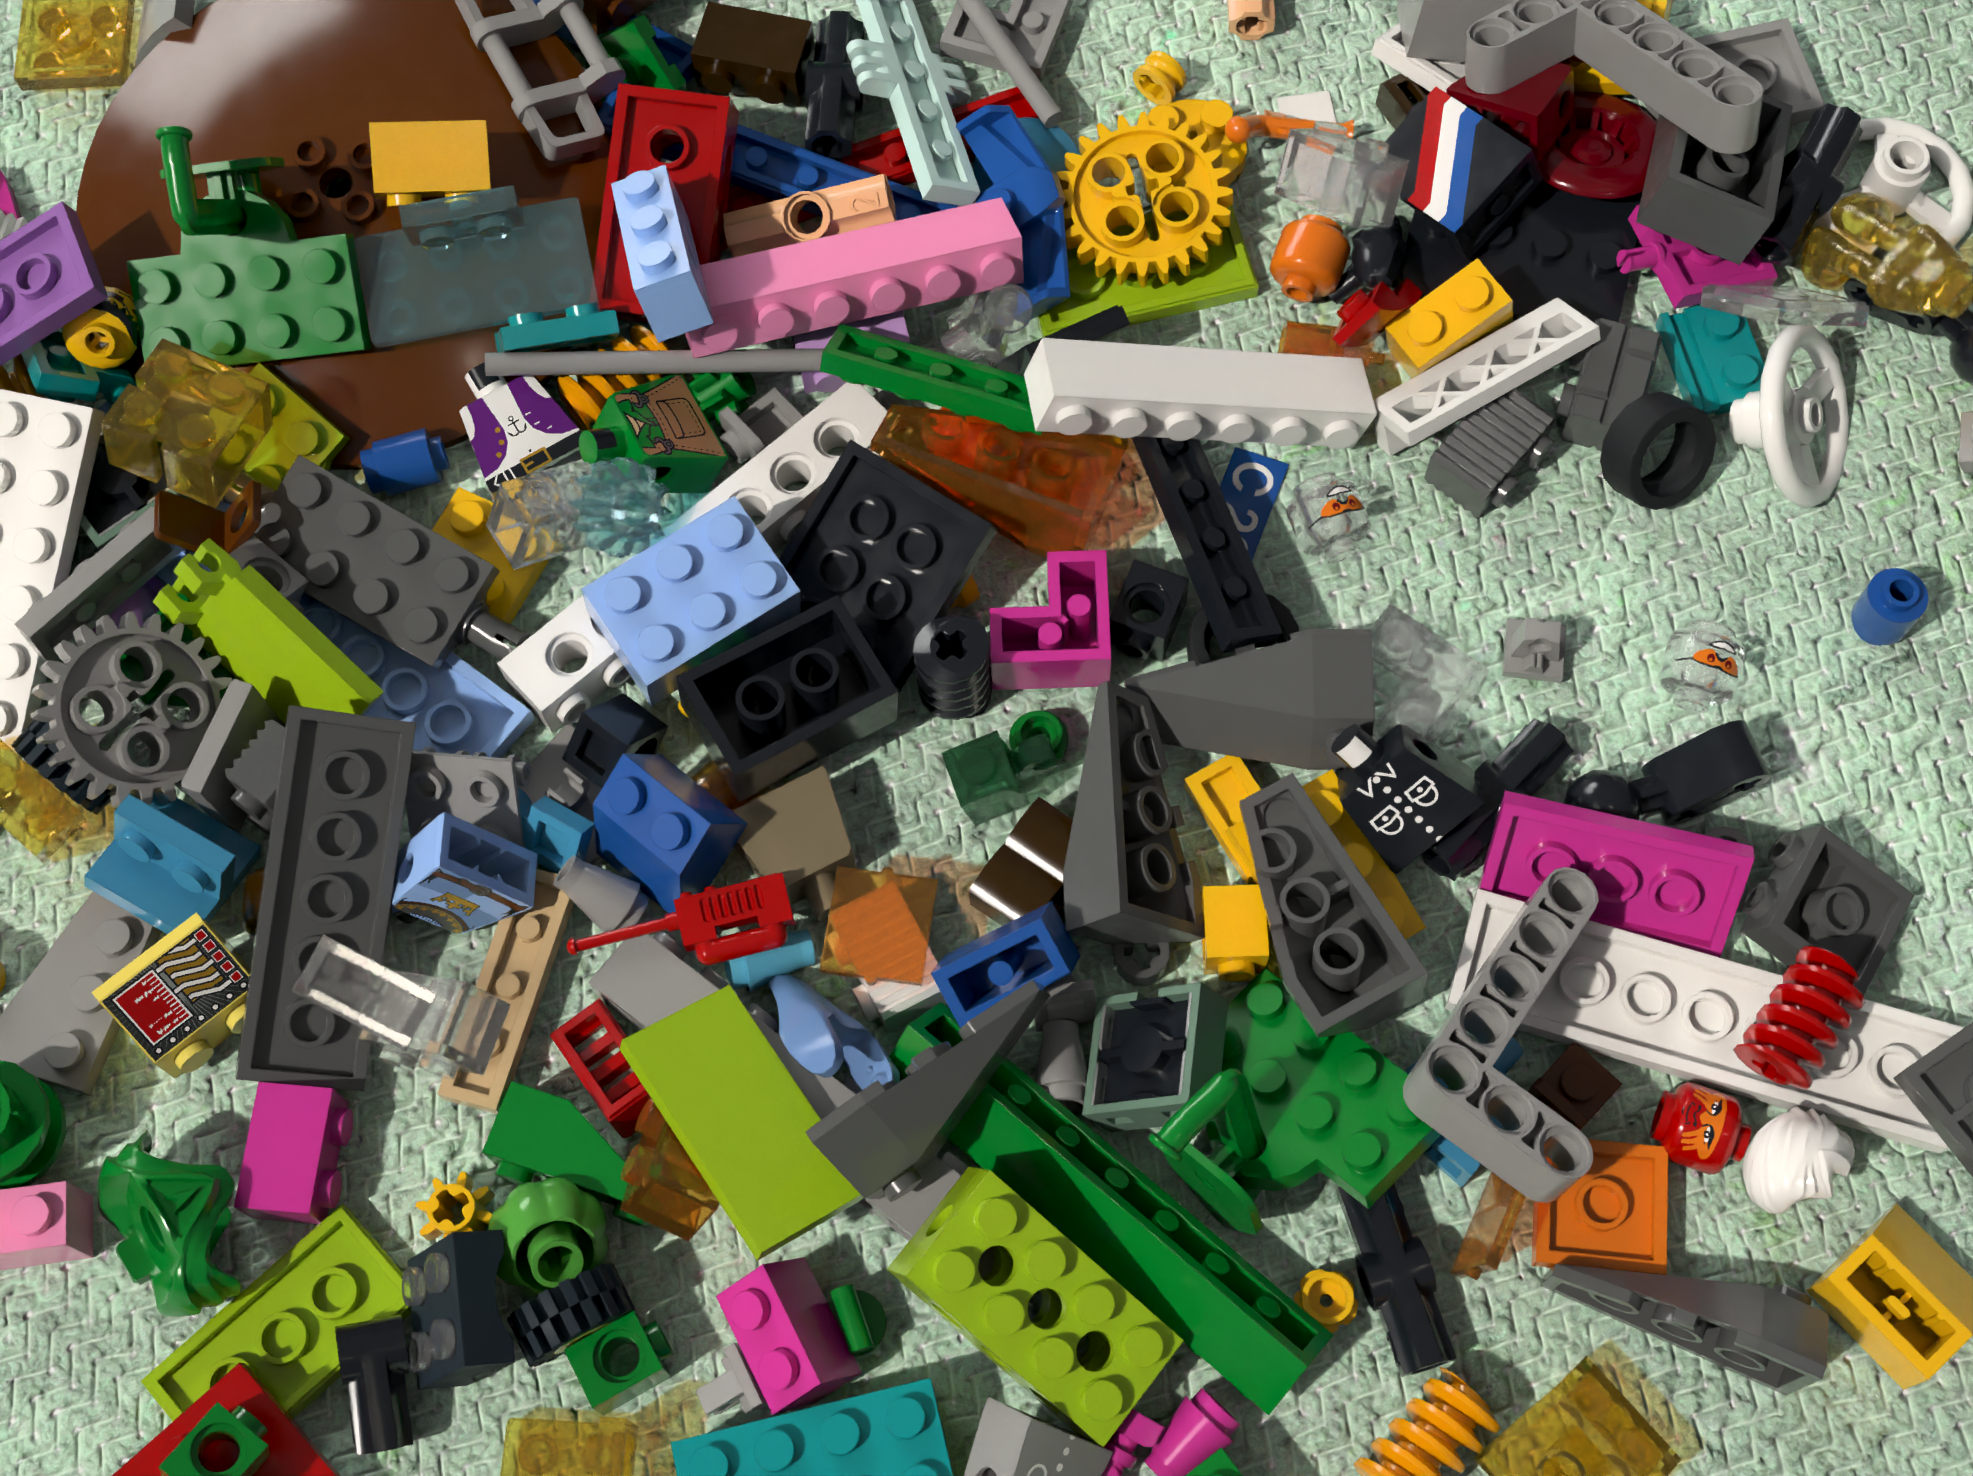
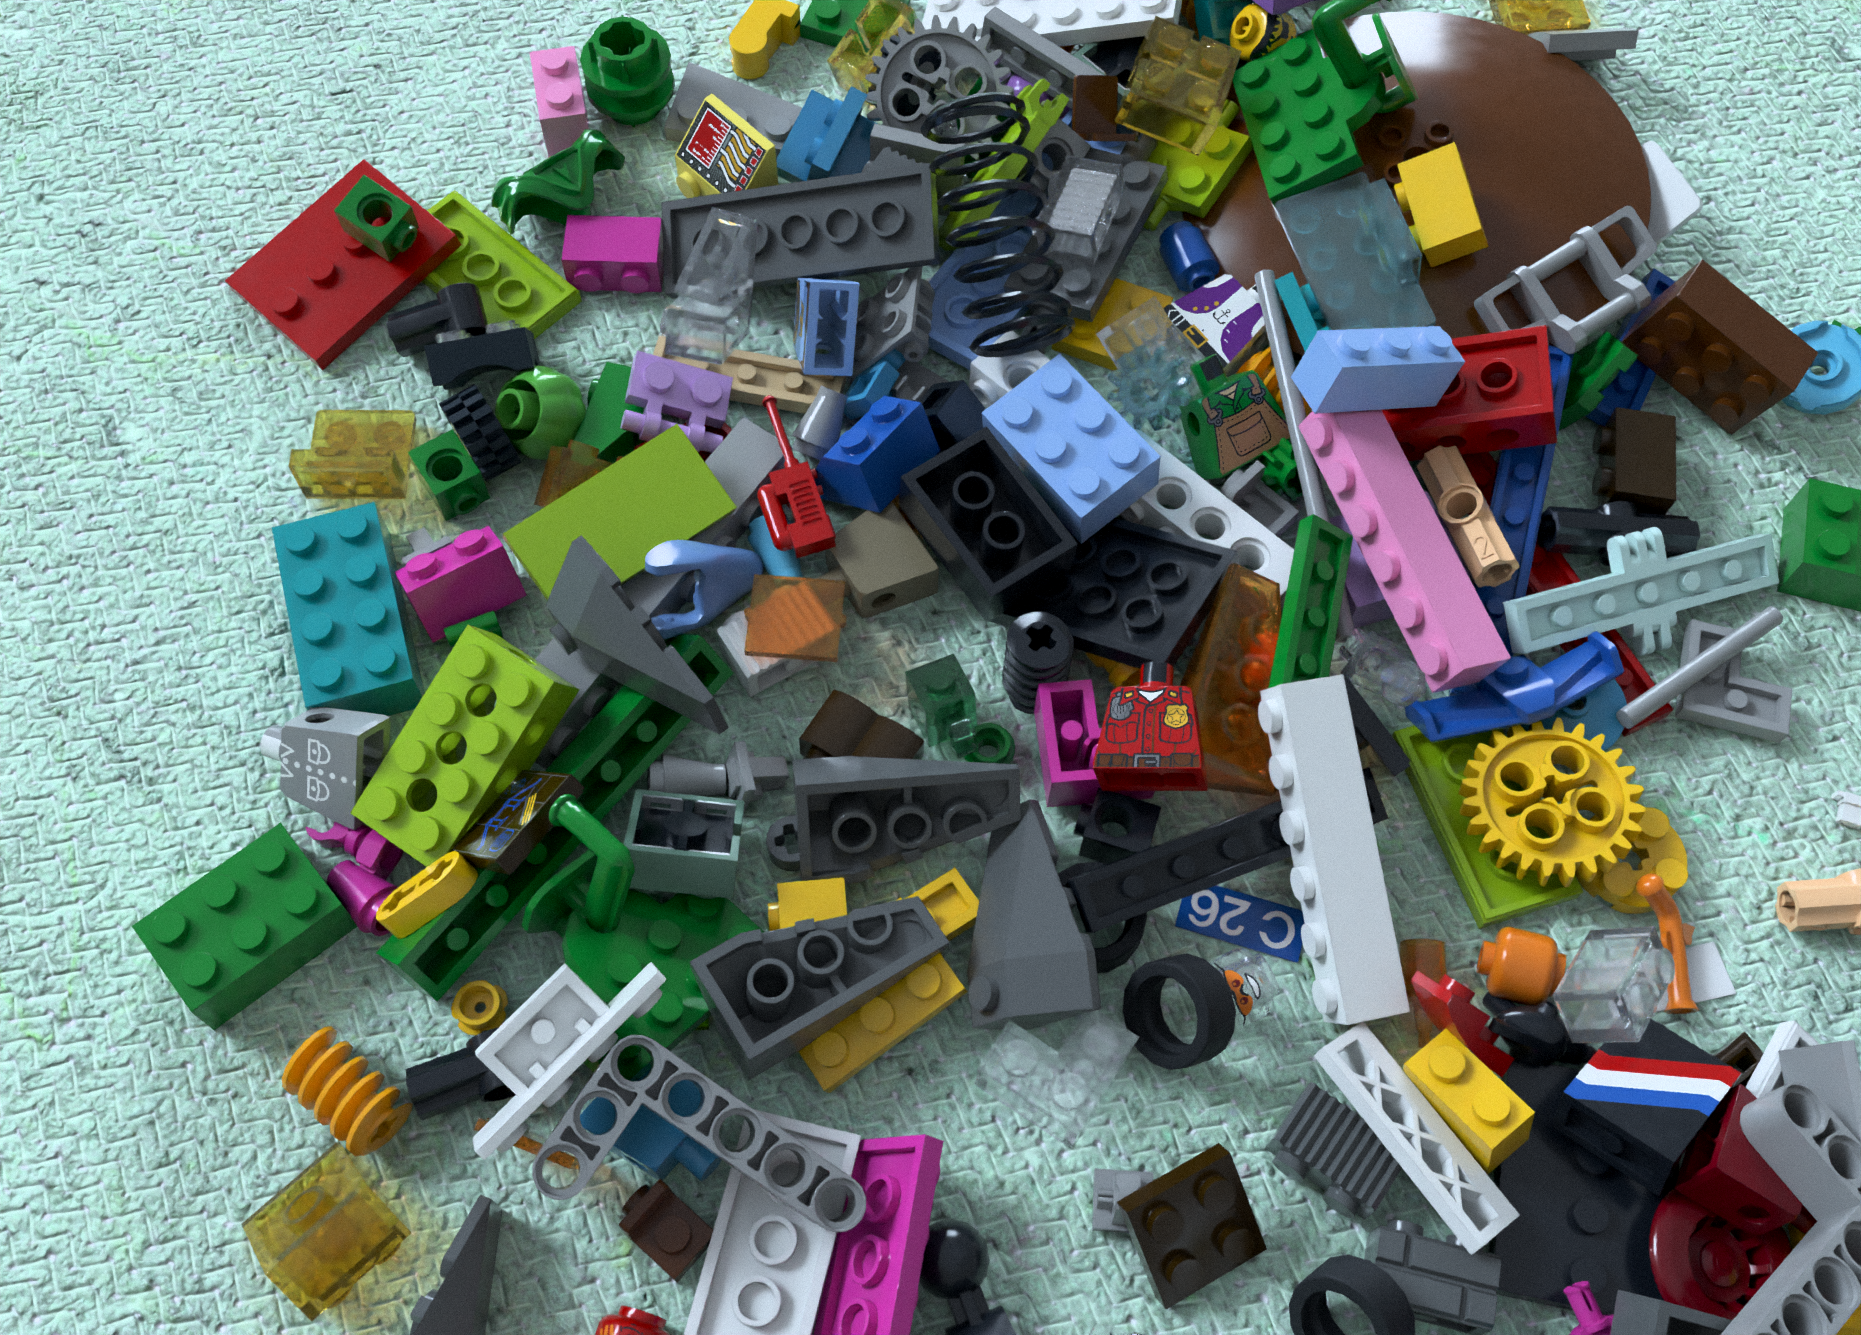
camera: 80 degrees right, 5 degrees down
yellow gear [415,1171,495,1241] -> none
blue brick [931,901,1081,1028] -> none
yellow bush [1133,50,1187,105] -> none
black torso [1331,724,1484,875] -> none
black piece [1421,718,1574,881] -> none
orange plate [1531,1139,1668,1275] -> none
none -> yellow beam [376,851,478,939]
none -> dark brown tile [450,770,584,875]
none -> white bracket [473,962,666,1160]
none -> lavender plate [620,350,733,453]
none -> black piece [920,92,1076,357]
none -> clear brick [1032,155,1126,267]
none -> red torso [1093,661,1208,791]
none -> dark brown plate [1117,1143,1267,1309]
none -> black tyre [1122,953,1236,1070]

